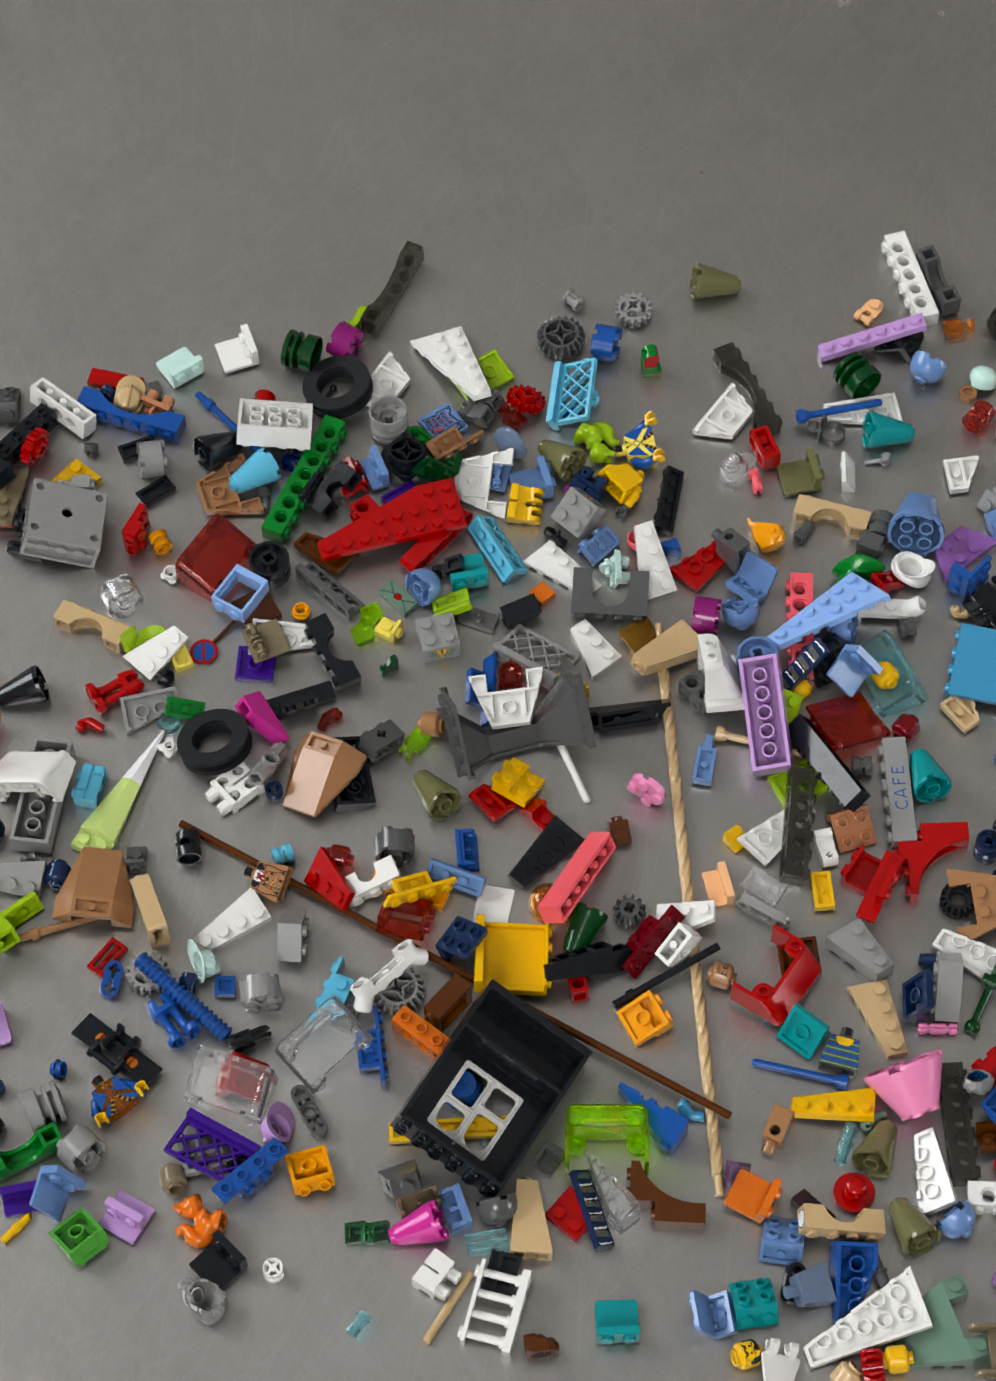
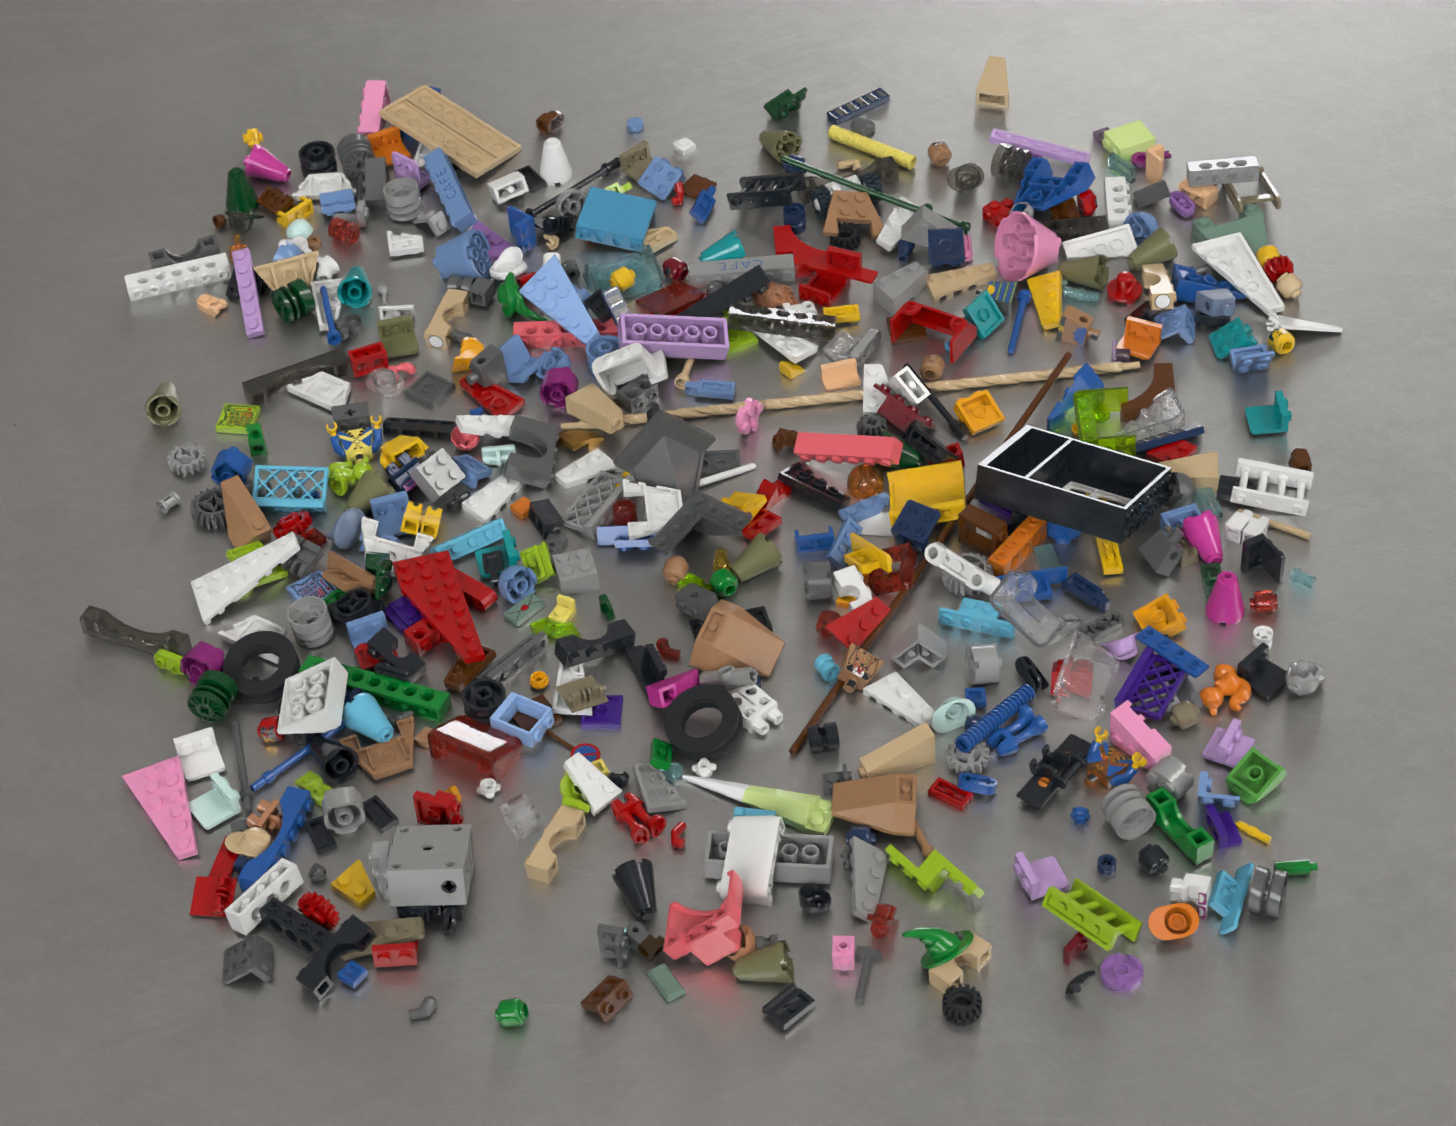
camera: 90 degrees left, 15 degrees down
dark azure arm [677,1099,704,1122] -> none
medium blue bracket [827,644,884,697] -> none
none -> bright pink wing [122,756,199,861]
none -> red hinge [190,872,237,917]
none -> lime tile [215,403,261,434]
none -> medium nougat wedge [221,475,272,548]
none -> dark grey bar [232,721,252,813]
none -> tan wing [253,250,319,291]
none -> white plate [279,235,339,281]
none -> lime slope [294,771,333,807]
none -> dark grey brick [331,401,371,434]
none -> dark grey tile [404,371,455,408]
none -> medium nougat tile [414,726,439,748]
none -> dark grey wing [700,449,740,479]
none -> green head [710,568,738,597]
none -> clear yellow cone [713,548,731,572]
none -> medium blue hinge [838,492,890,523]
none -> clear light blue tile [1033,544,1061,570]
none -> dark blue hinge [1061,572,1110,612]
none -> bright pink wedge [1109,700,1172,770]
none -> dark pink cone [1205,571,1245,625]
none -> black bracket [1240,533,1286,584]
none -> clear red head [1249,589,1278,616]

